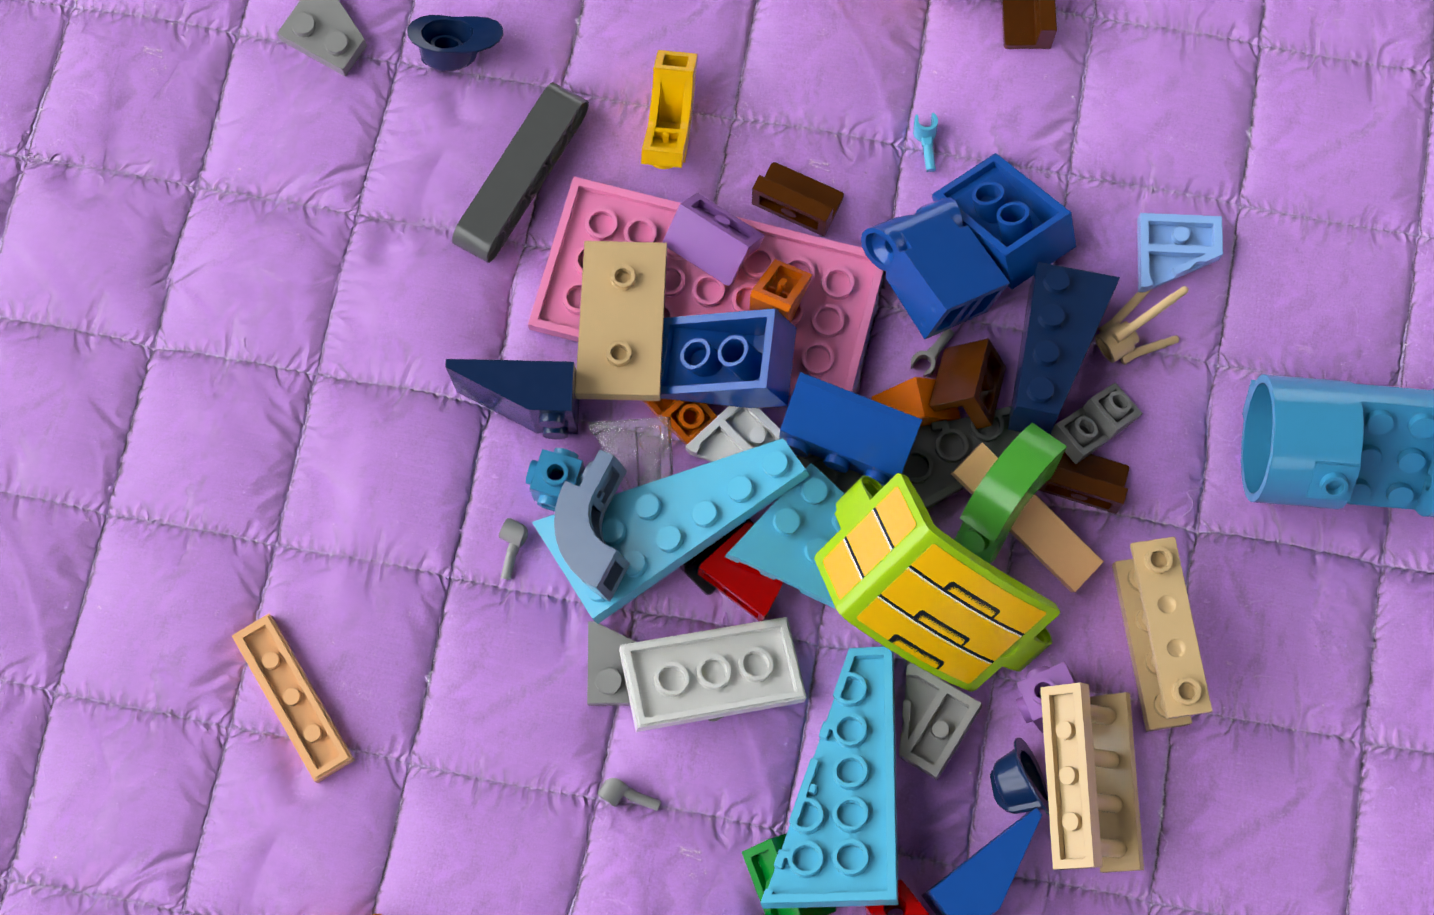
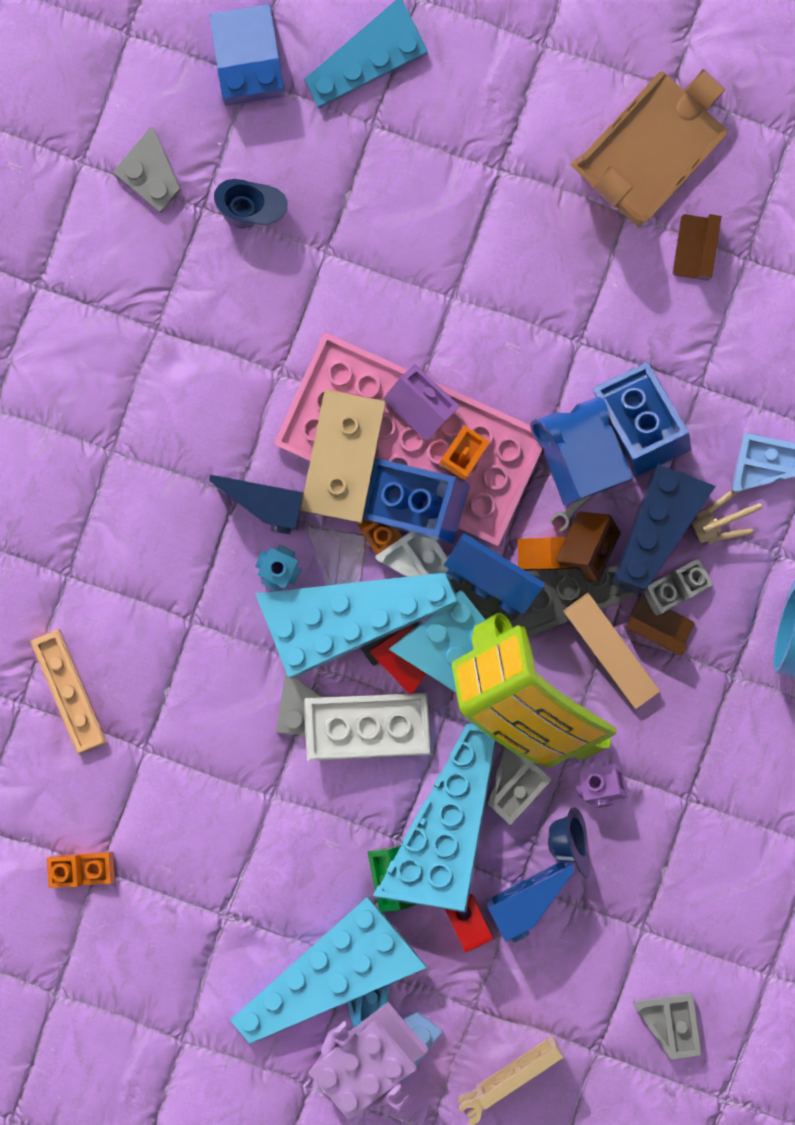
camera: 10 degrees right, 15 degrees up
dark grey beam [452,82,589,263] -> none
light grey hand [499,518,528,580] -> none
sand blue arch [554,449,630,602] -> none
light grey hand [597,778,661,811] -> none
yellow arch [641,50,698,169] -> none
reddish brown panel [752,162,844,237] -> none
medium azure hand [913,113,938,172] -> none
bright green arch [954,423,1067,564] -> none
tan fence [1040,682,1144,873] -> none
tan fence [1112,537,1212,732] -> none

